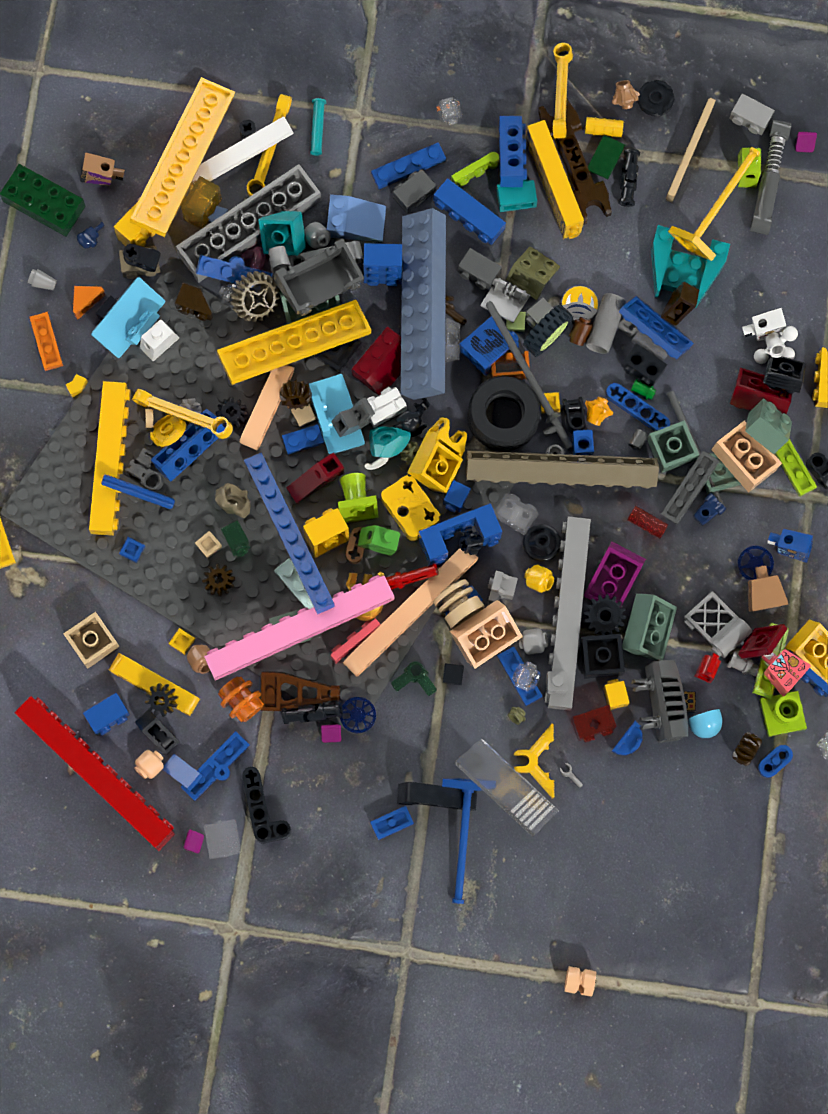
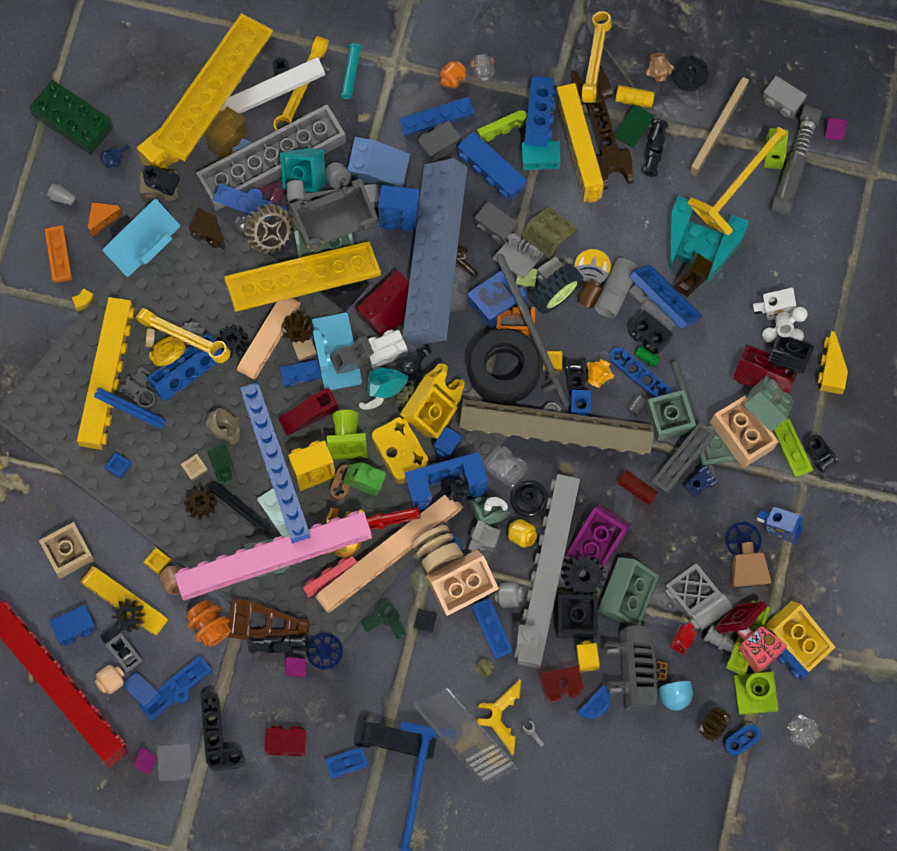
camera: 10 degrees right, 5 degrees down
medium nougat torso [81,153,125,186] -> none
white torso [140,320,179,361] -> none
clear head [512,661,541,691] -> none
none -> black axle [208,480,271,534]
none -> dark red brick [265,725,307,757]
none -> orange head [439,61,466,89]
none -> sand green hat [468,497,511,524]

